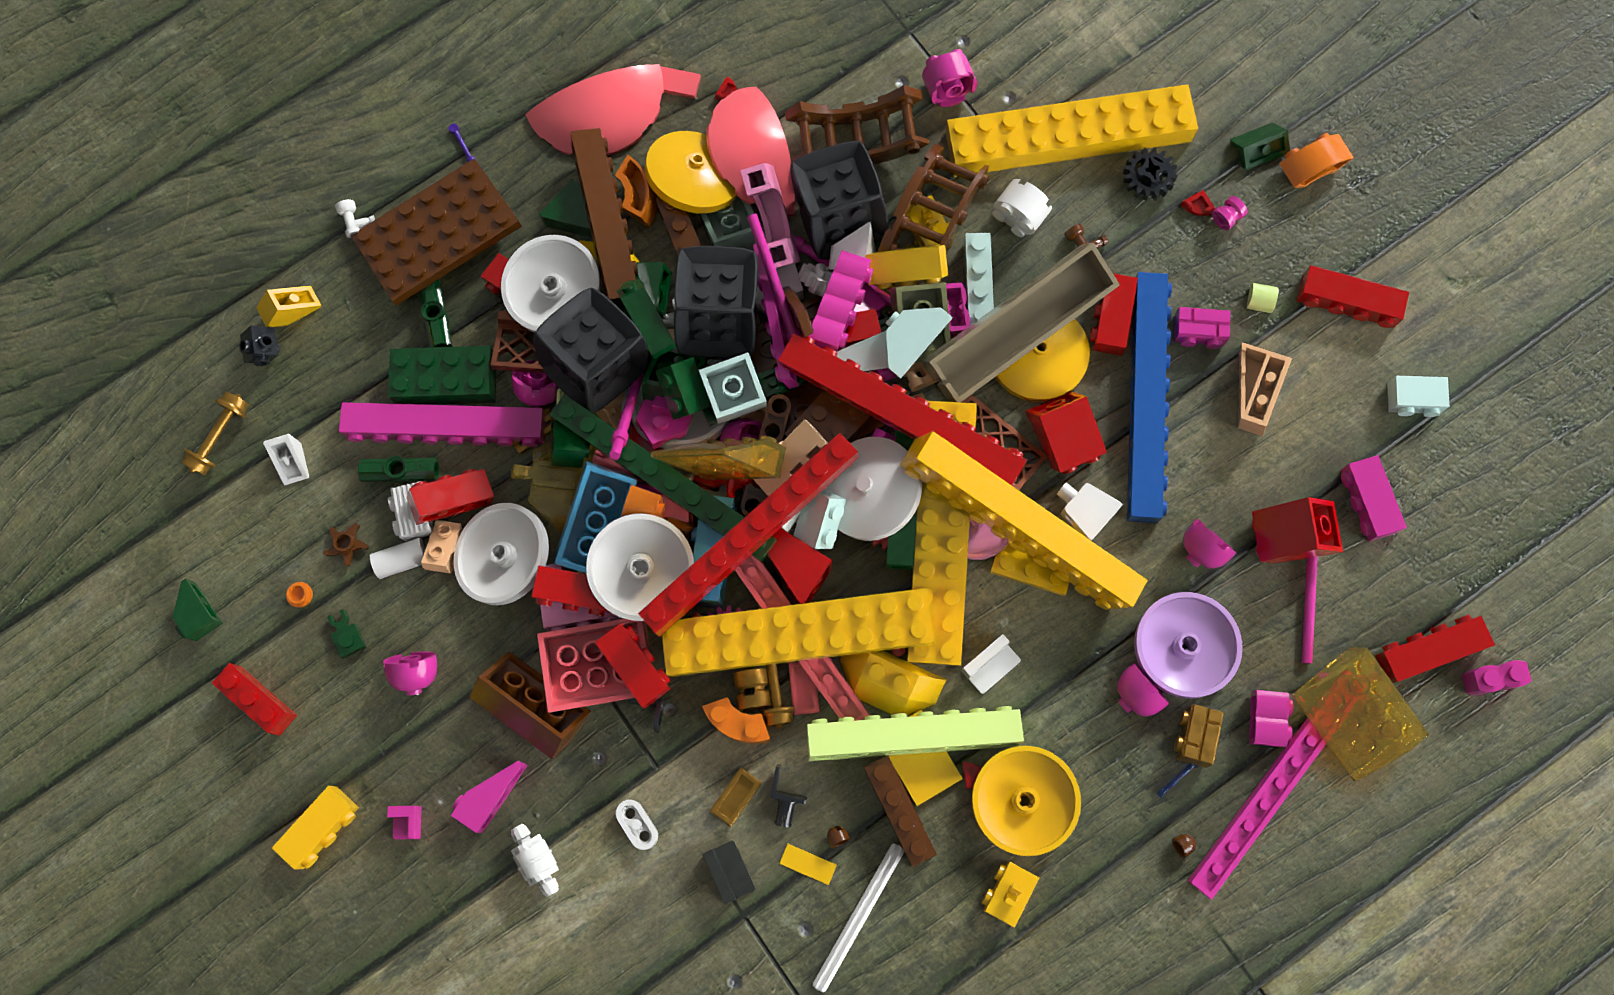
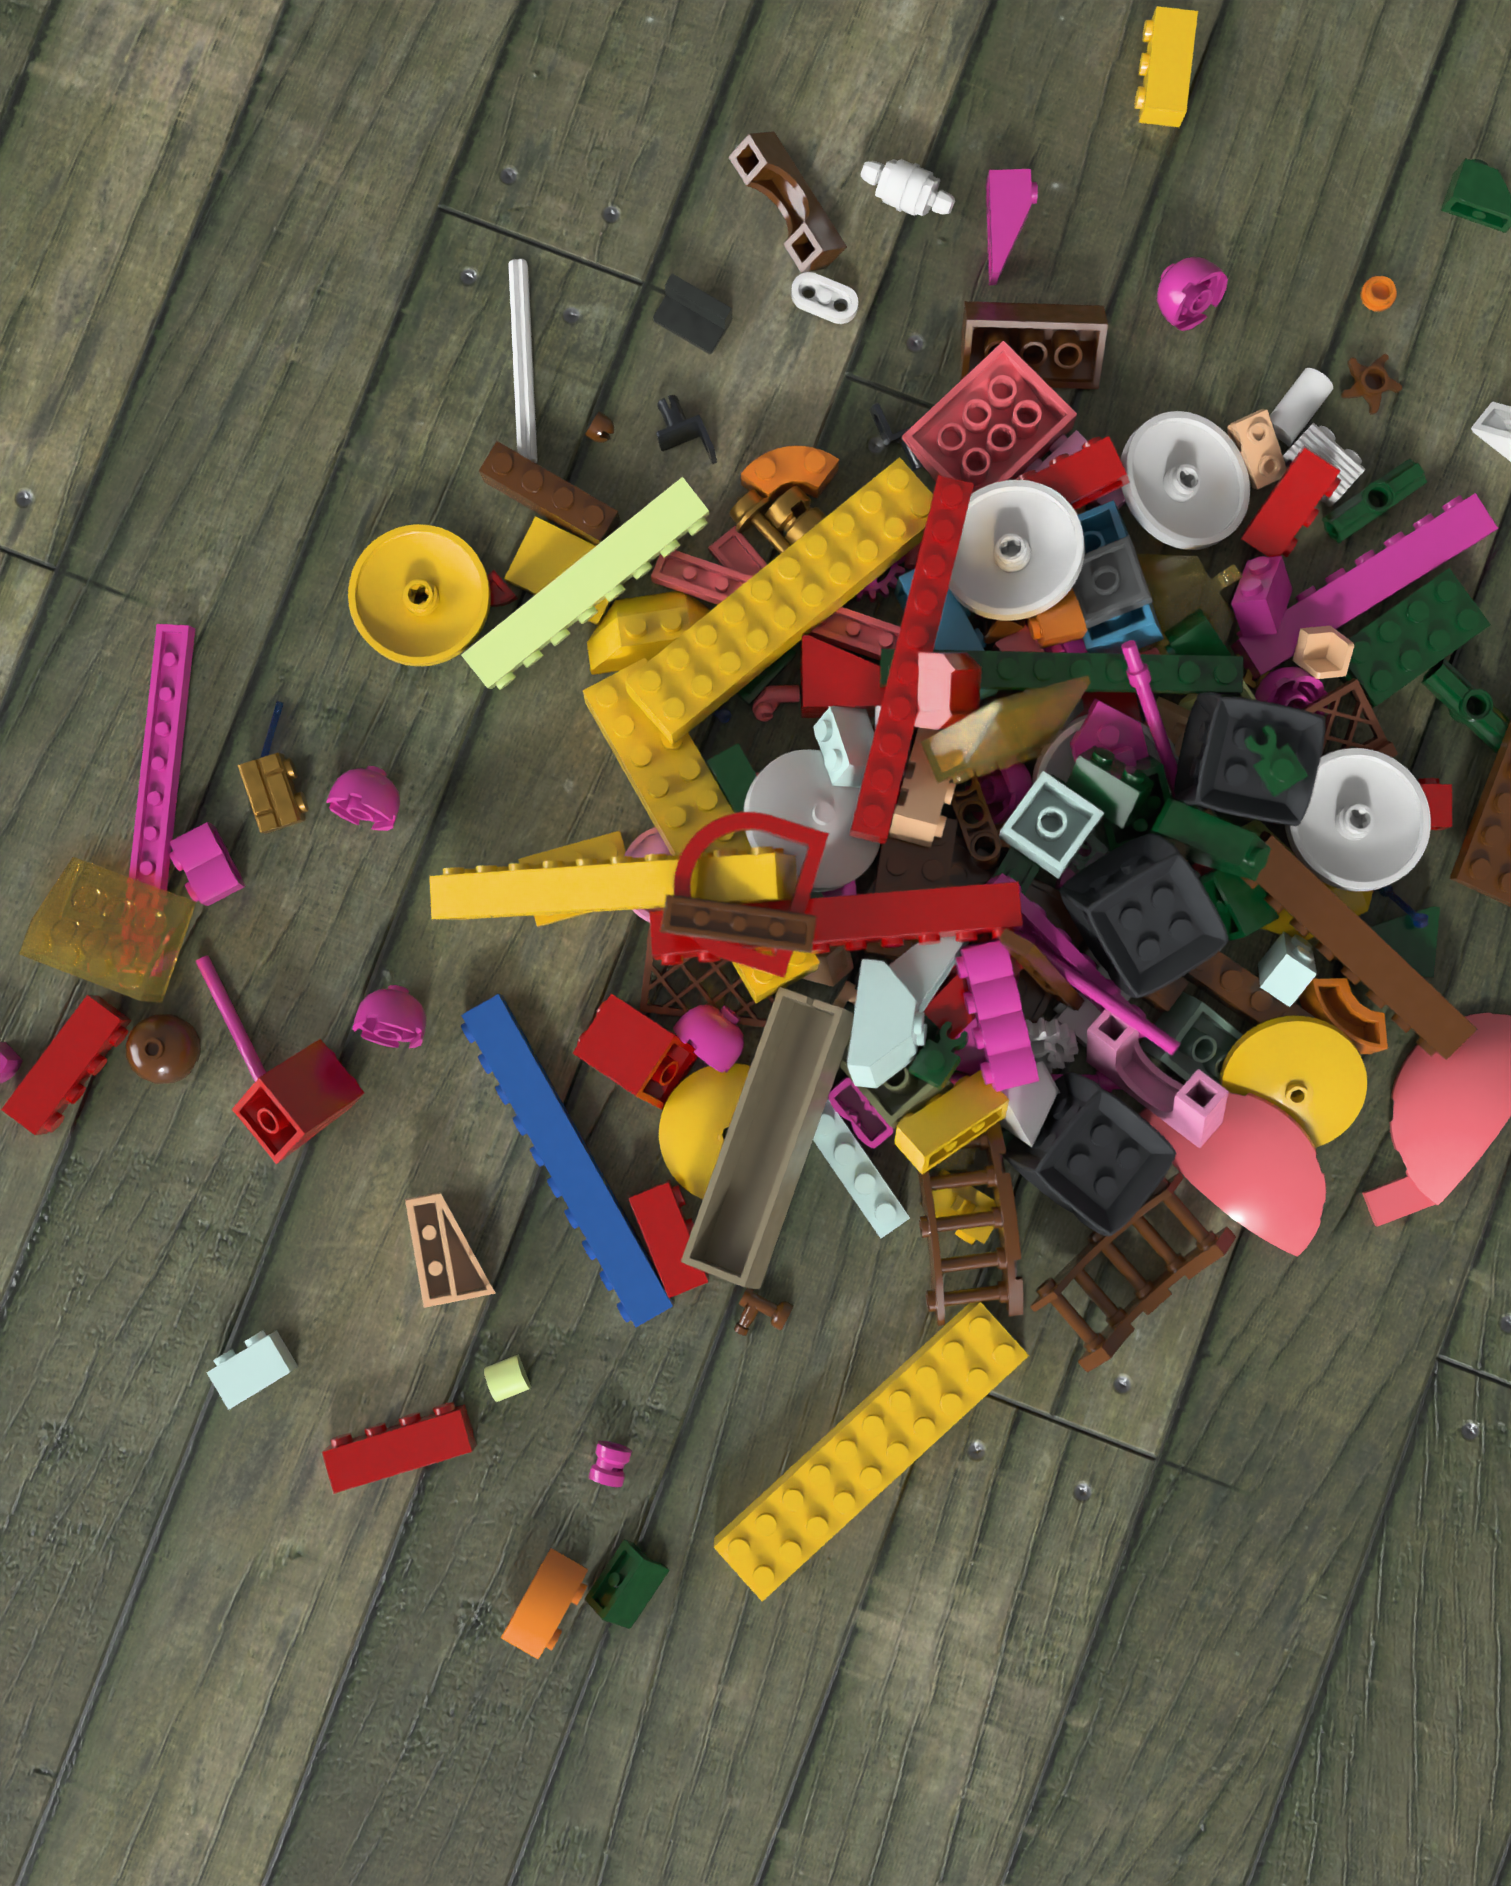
camera: 140 degrees right, 10 degrees up
red brick [212,663,297,736] -> none
dark green plate [327,609,367,659] -> none
dark pink panel [387,806,422,839] -> none
red brick [595,623,671,708] -> none
pearl gold tile [710,767,762,827] -> none
red tile [715,76,738,101] -> none
yellow sticker [779,844,837,885] -> none
dark pink brick [922,49,977,107] -> none
white panel [962,634,1021,694] -> none
yellow brick [982,861,1039,928] -> none
white brick [992,179,1052,237] -> none
white torso [1057,482,1123,541] -> none
black gear [1123,147,1178,201] -> none
lavender dish [1134,592,1242,699] -> none
reddish brown hinge [1172,834,1196,858] -> none
dark pink brick [1174,307,1230,349] -> none
red tile [1181,190,1216,216] -> none
dark pink brick [1341,455,1407,542] -> none
none -> reddish brown cylinder [126,1014,201,1084]
none -> reddish brown tile [660,894,817,953]
none -> red window [673,812,829,978]
none -> dark pink cylinder [673,1005,745,1073]
none -> reddish brown arch [729,131,847,273]
none -> coral arm [752,685,800,722]
none -> dark green plate [909,1021,969,1091]
none -> slope [915,652,982,729]
none -> dark grey tile [1072,536,1153,629]
none -> dark pink brick [1231,556,1293,637]
none -> dark green plate [1245,725,1308,797]
none -> light aqua brick [1258,931,1317,1007]
none -> light nougat panel [1292,626,1354,679]
none -> hinge [1379,884,1428,928]

